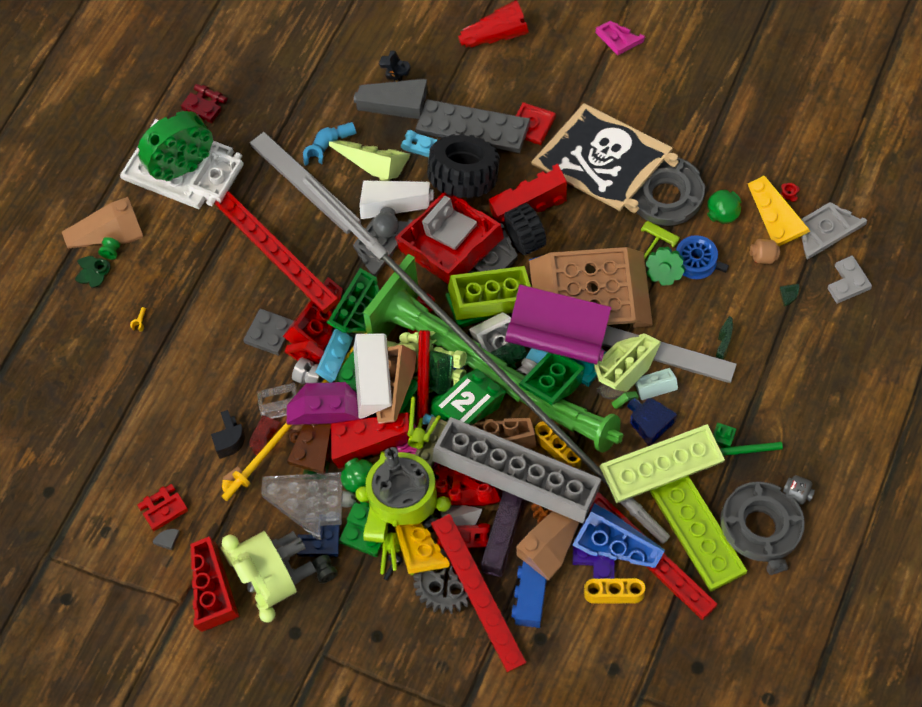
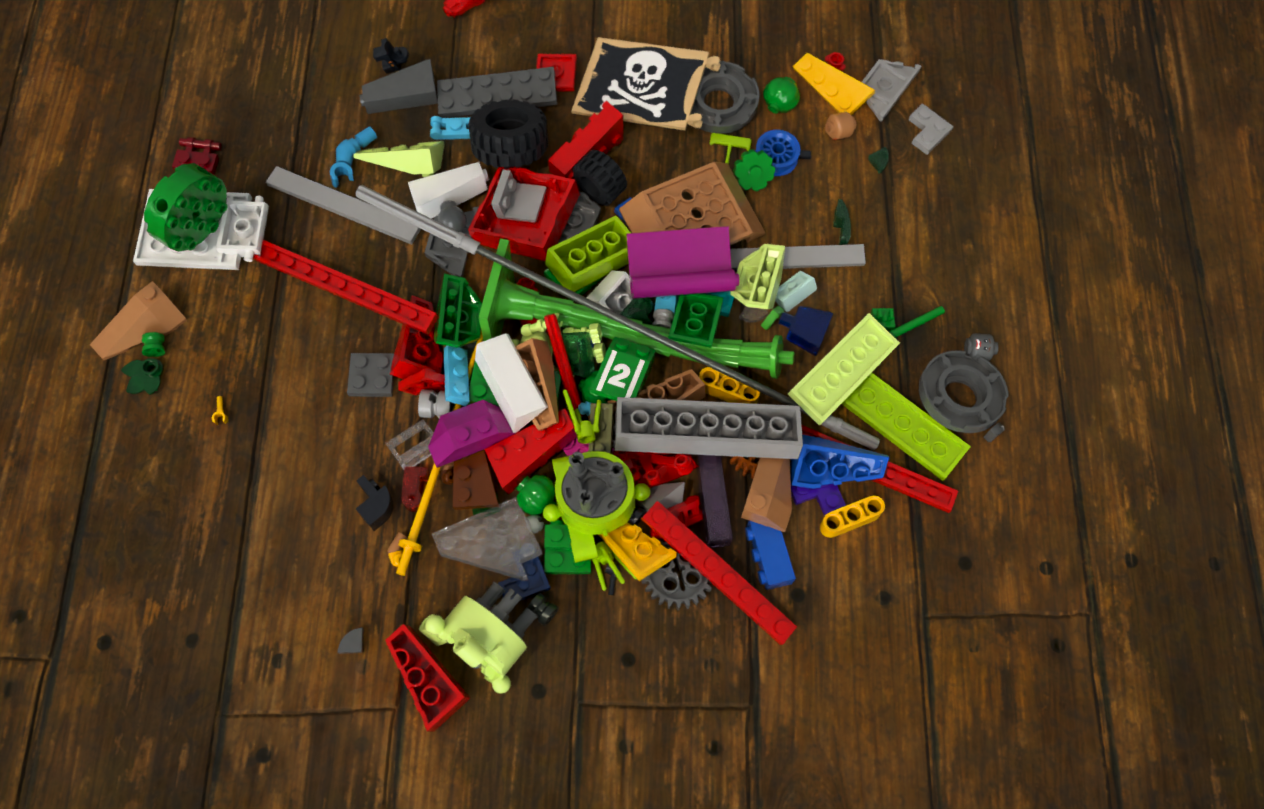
camera: 30 degrees left, 5 degrees up
red plate [137,484,188,532] -> none

